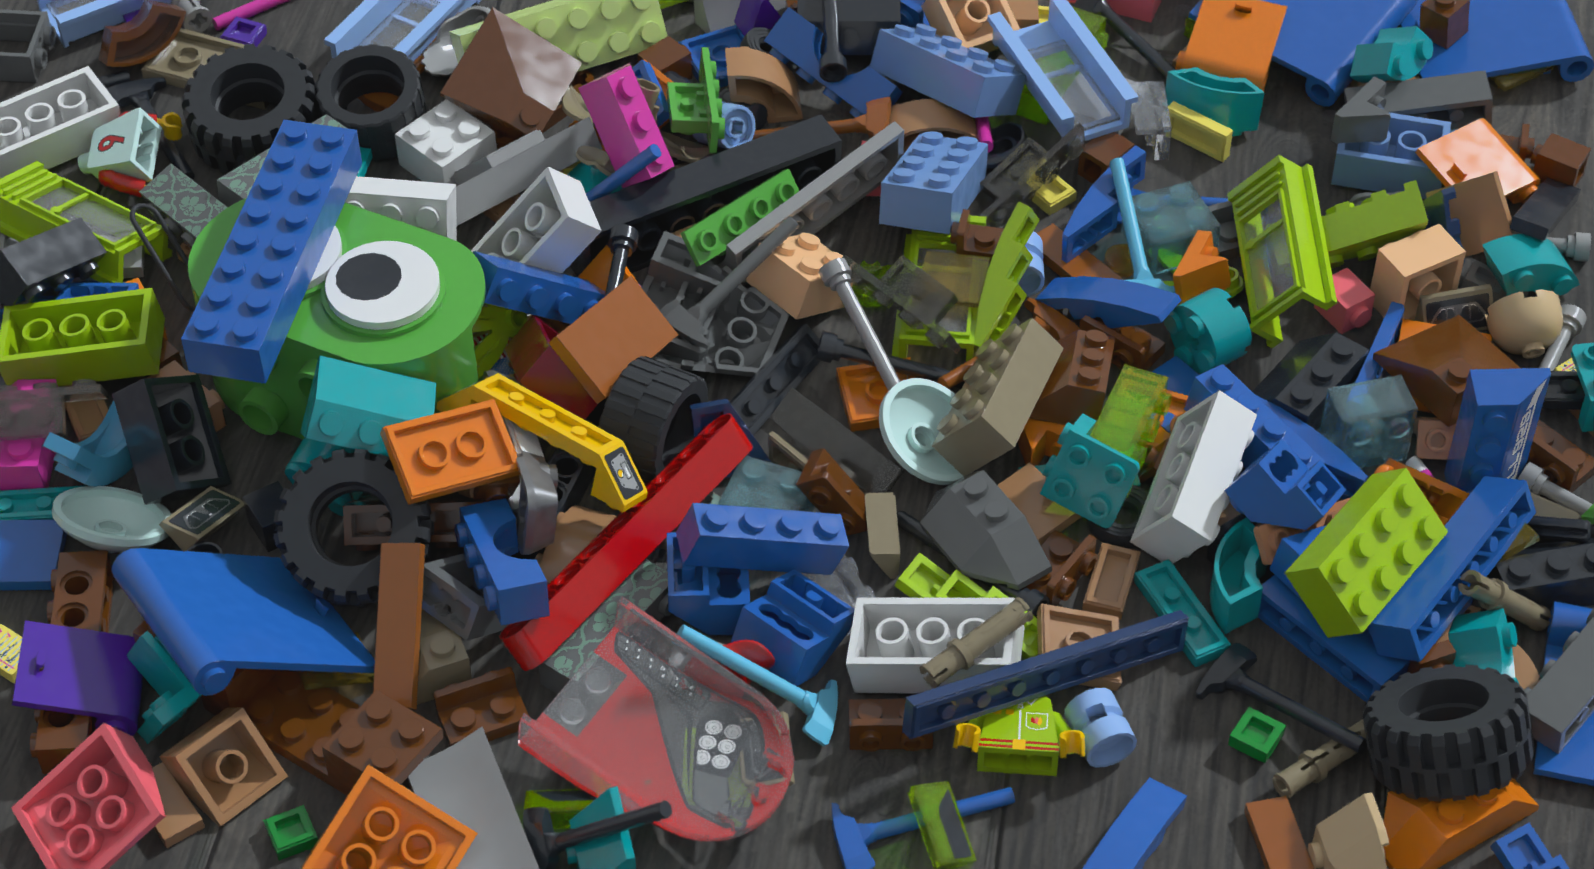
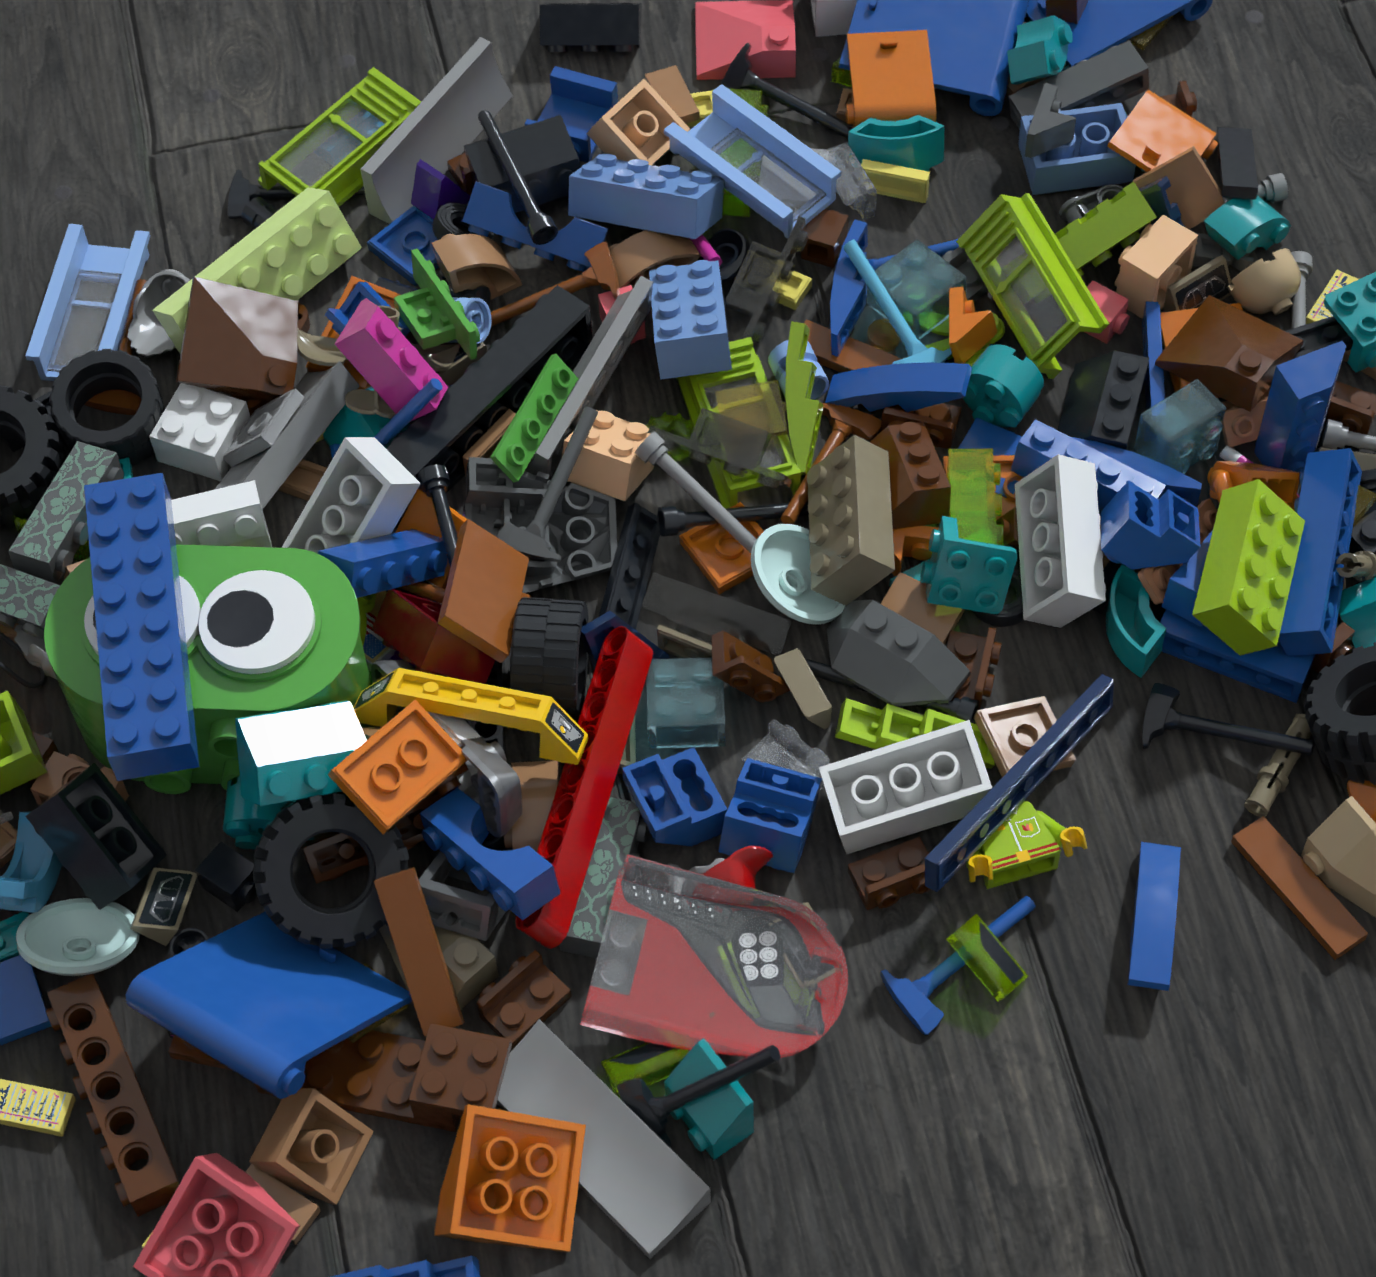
camera: 20 degrees left, 10 degrees up
dark purple door [12,620,144,736] -> none
teal bracket [127,631,201,744] -> none
green tile [263,805,318,861] -> none
reddish brown brick [637,36,692,80] -> none
blue brick [676,503,849,575] -> none
medium azure piece [676,624,838,746] -> none
dark tan pin [919,597,1033,688] -> none
reddish brown bracket [950,209,1004,264] -> none
light blue wheel [1064,688,1137,768] -> none
medium nougat tile [1082,543,1141,620] -> none
teal tile [1134,559,1231,667] -> none
green plate [1228,707,1286,763] -> none
reddish brown brick [1530,133,1591,187] -> none

